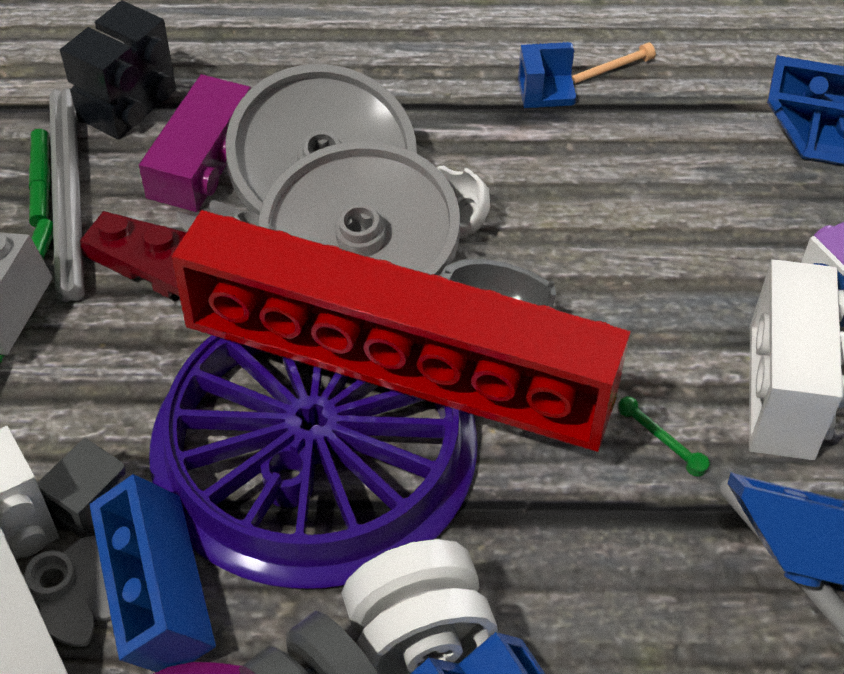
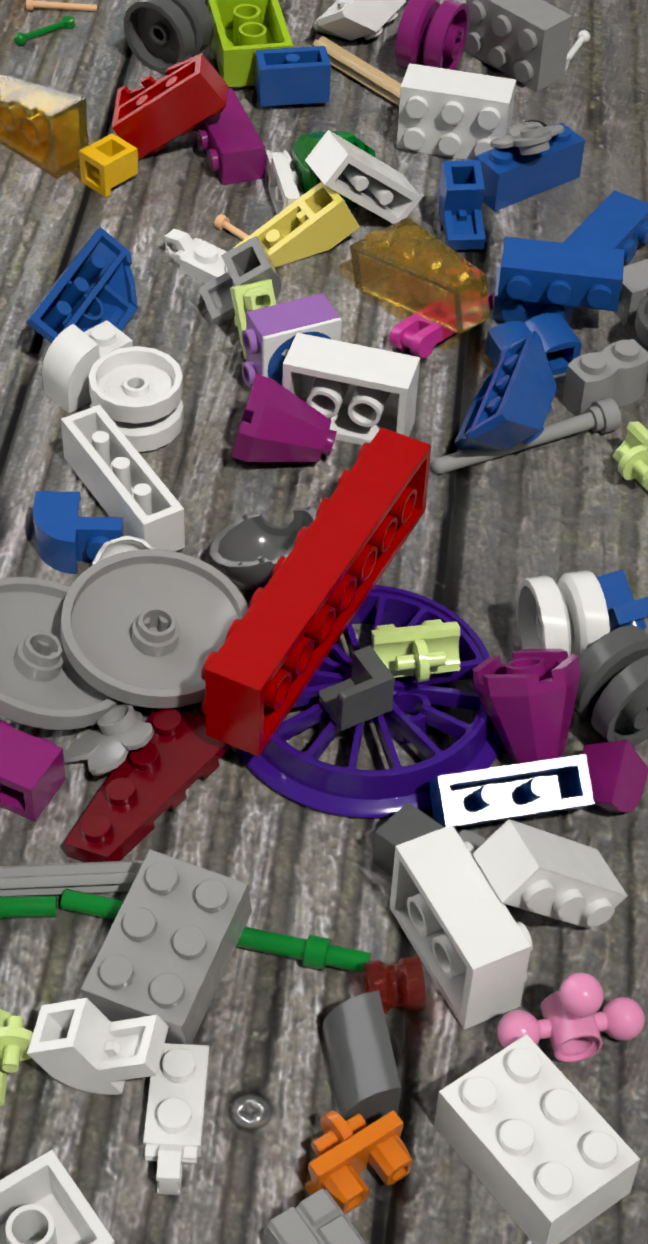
camera: 85 degrees left, 5 degrees down
none -> blue brick [33,491,124,574]
none -> white brick [42,320,133,413]
none -> white brick [61,405,185,552]
none -> white wheel [88,346,184,452]
none -> magenta cone [230,374,337,462]
none -> dark grey panel [319,645,395,731]
none -> yellowish green hips [371,619,460,682]
none -> magenta cone [472,649,581,764]

